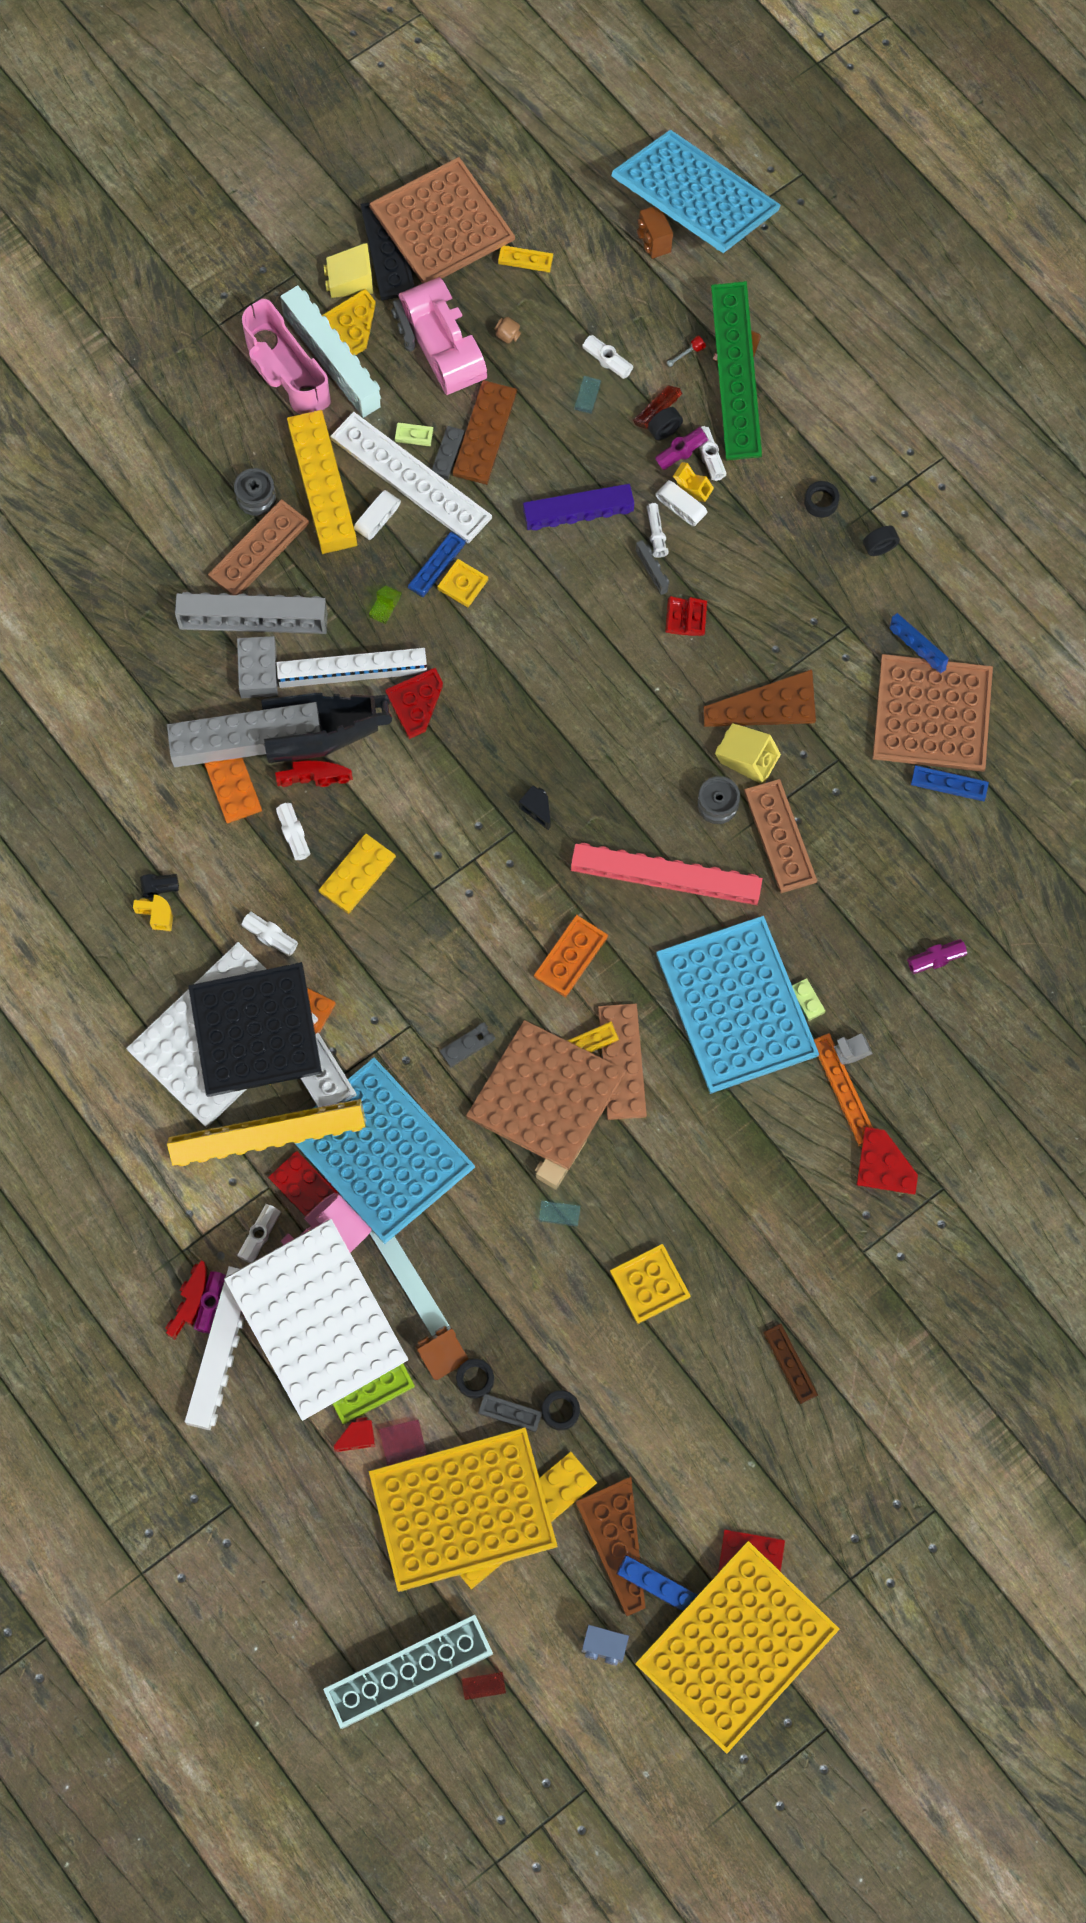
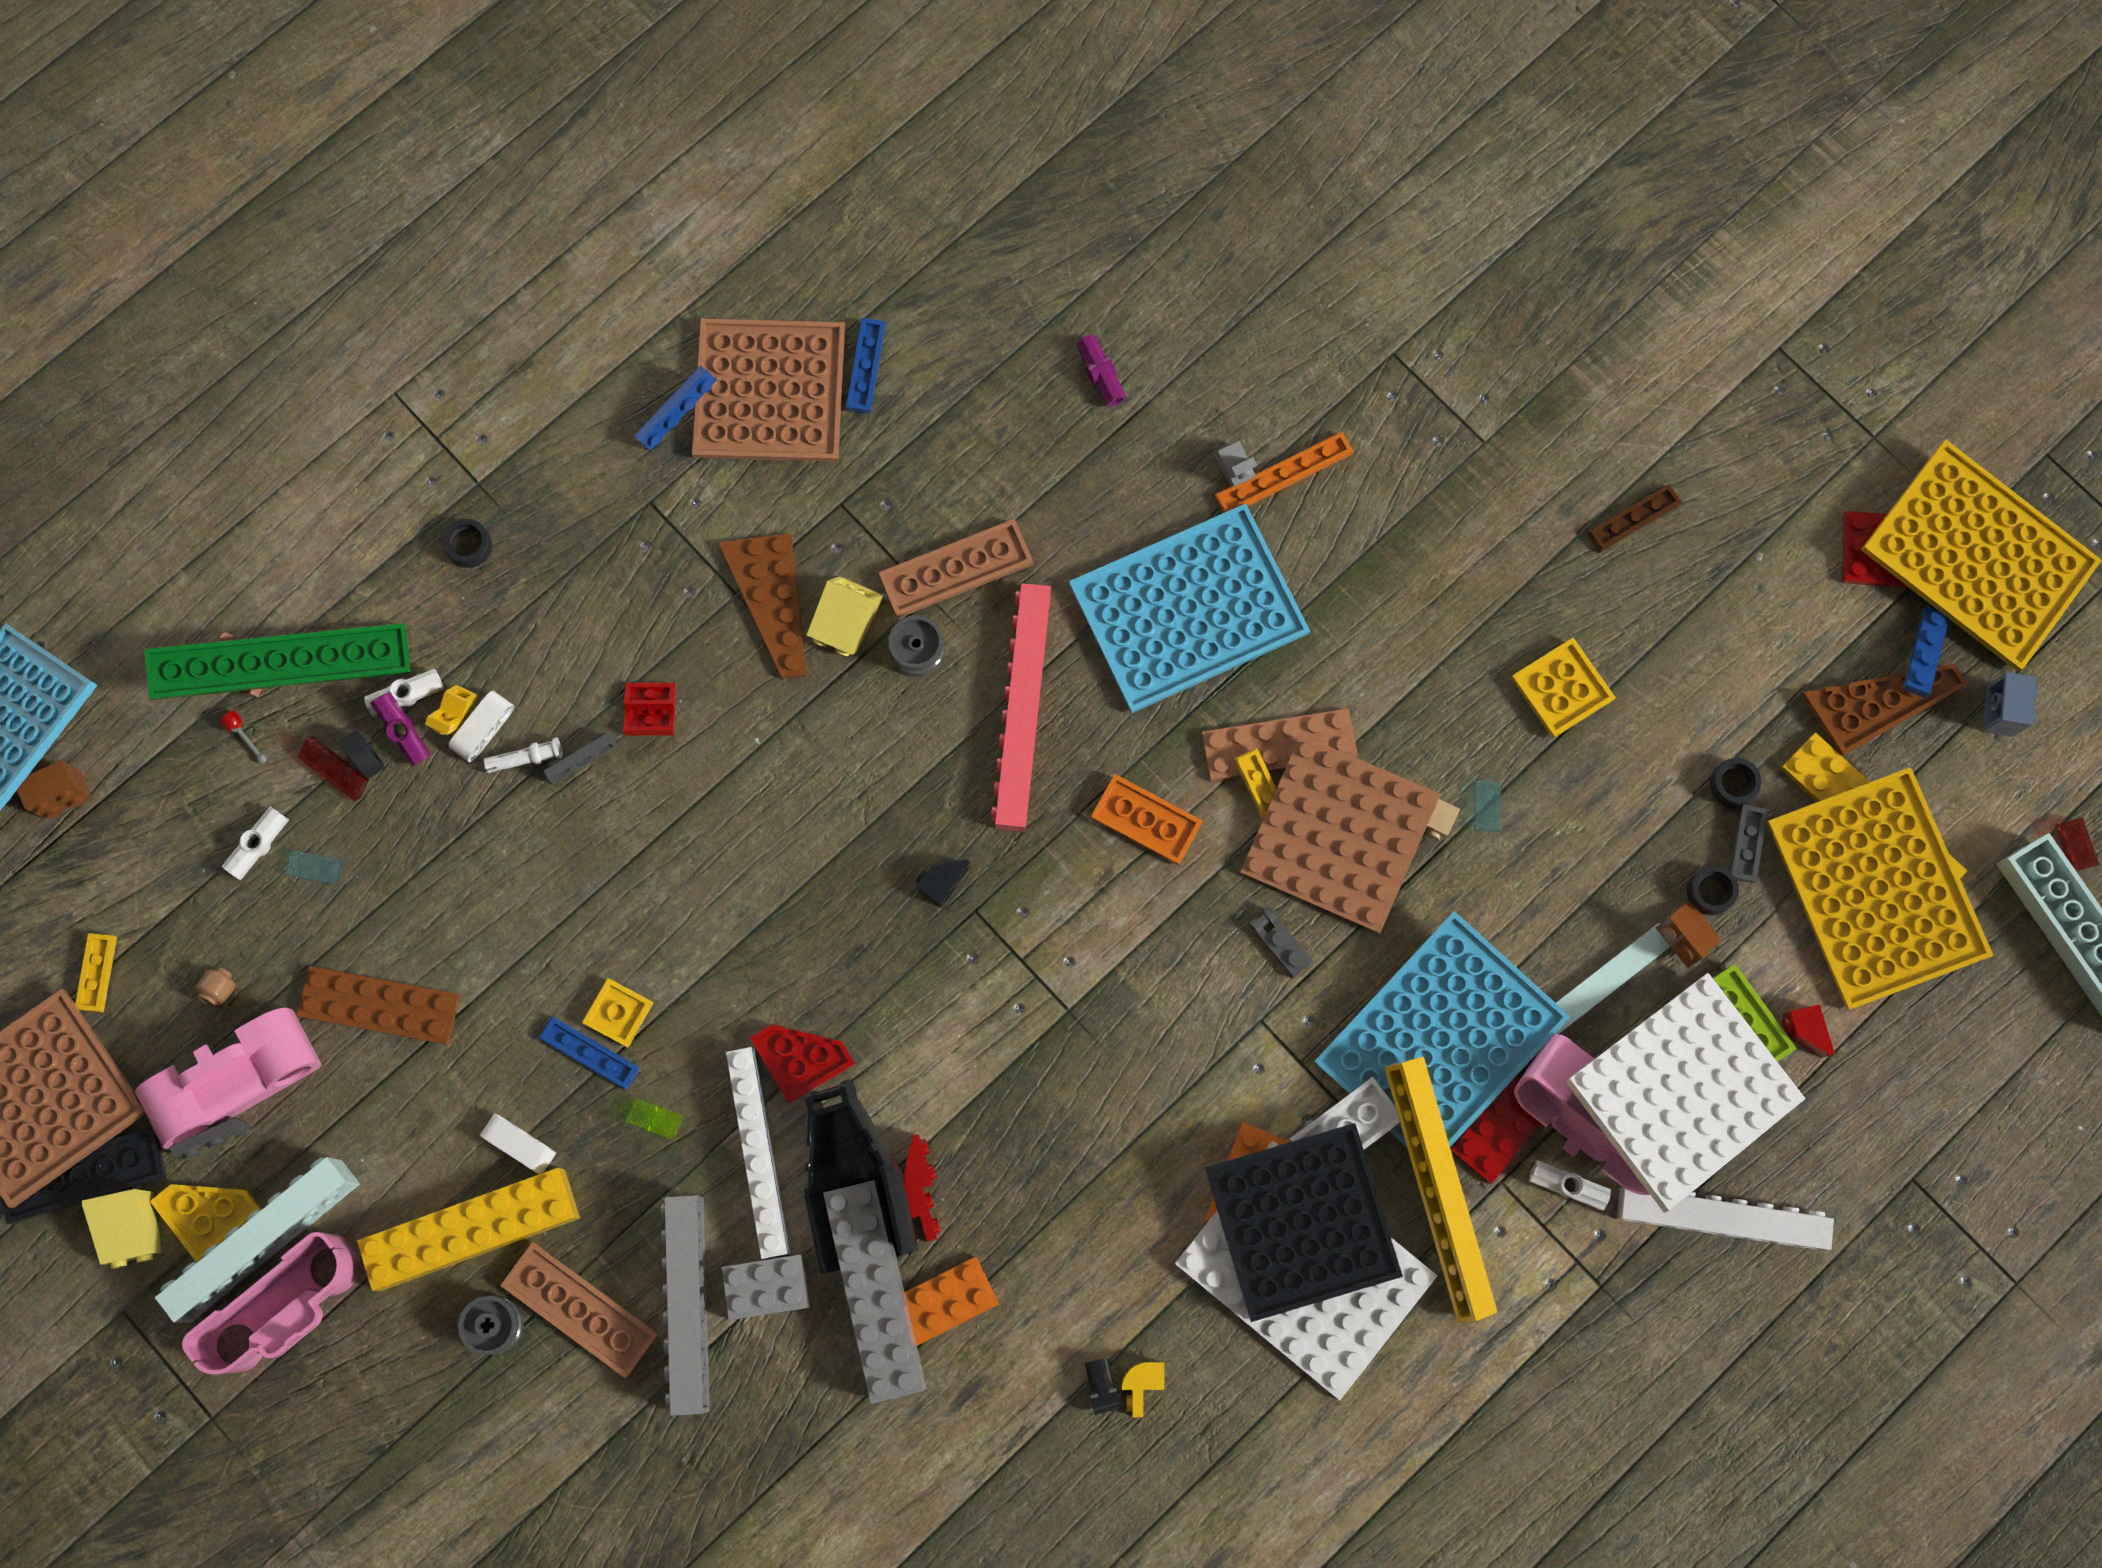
camera: 95 degrees left, 5 degrees up
red slope [166,1260,207,1340] -> none
magenta piece [194,1271,226,1334] -> none
white piece [241,912,298,957] -> none
white piece [276,803,310,860] -> none
yellow plate [319,834,396,914] -> none
white plate [330,412,492,544] -> none
clear pink tile [379,1419,427,1466] -> none
yellowish green plate [395,423,433,446] -> none
dark grey plate [432,426,465,480] -> none
dark purple brick [523,484,634,530] -> none
yellowish green plate [792,978,825,1021] -> none
red plate [856,1127,918,1195] -> none
black tyre [863,525,900,556] -> none

